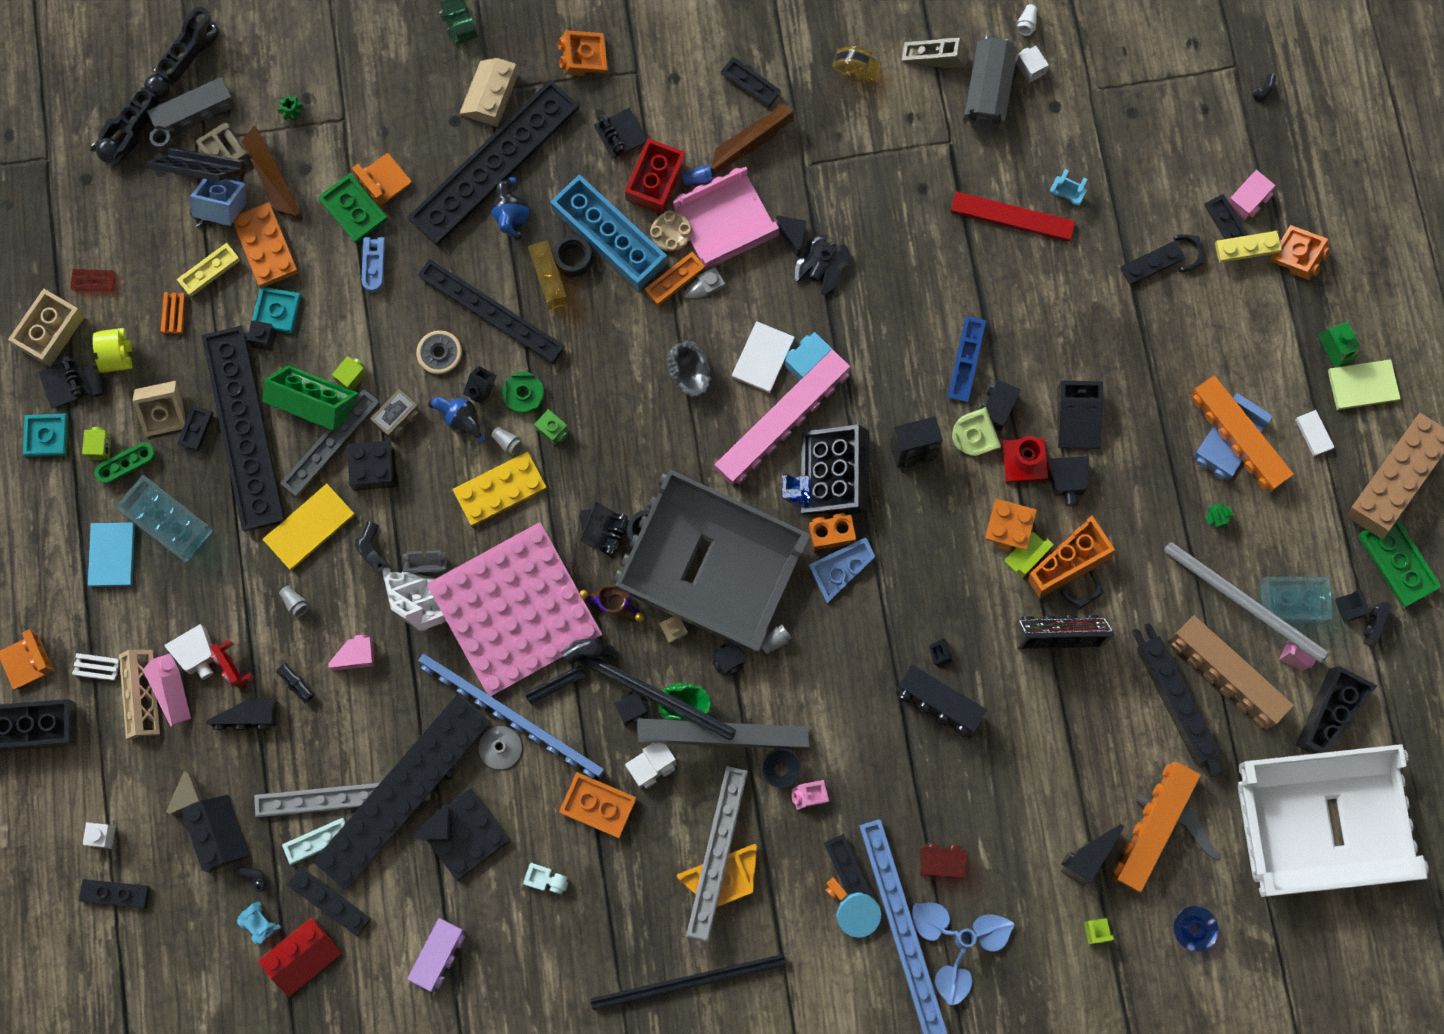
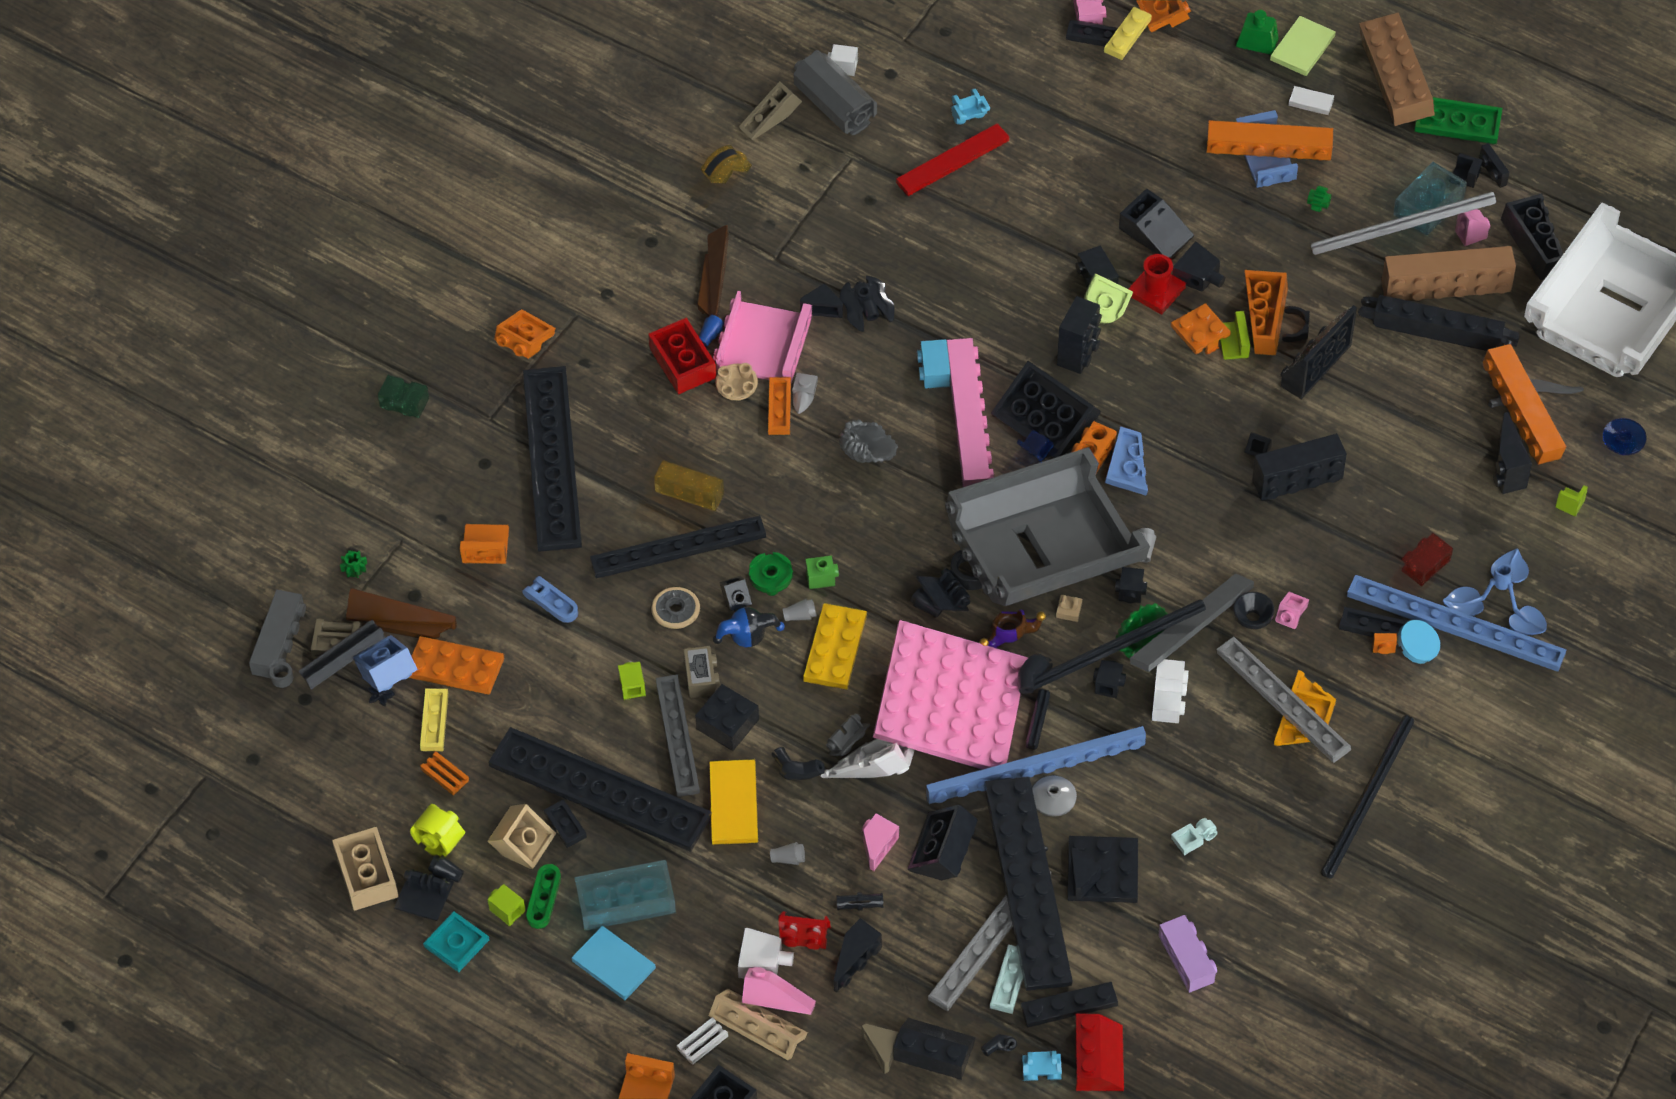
camera: 50 degrees left, 20 degrees down
clear red tile [70,269,116,293] -> none
black piece [90,7,219,167] -> none
black brick [247,320,277,351] -> none
teal tile [252,287,302,334] -> none
green slope [262,365,359,430] -> none
green plate [318,173,388,244] -> none
tan slope [460,58,518,127] -> none
blue piece [492,177,529,240] -> none
dark azure brick [550,174,668,292] -> none
black tyre [553,235,593,277] -> none
orange plate [559,772,637,838] -> none
black hinge [594,108,647,159] -> none
black plate [721,57,781,108] -> none
white tile [732,321,794,393] -> none
blue slope [948,316,986,402] -> none
white cone [1016,5,1038,36] -> none
black plate [1120,240,1186,286] -> none
black cap [1173,234,1204,272] -> none
none -> black slope [907,805,978,881]

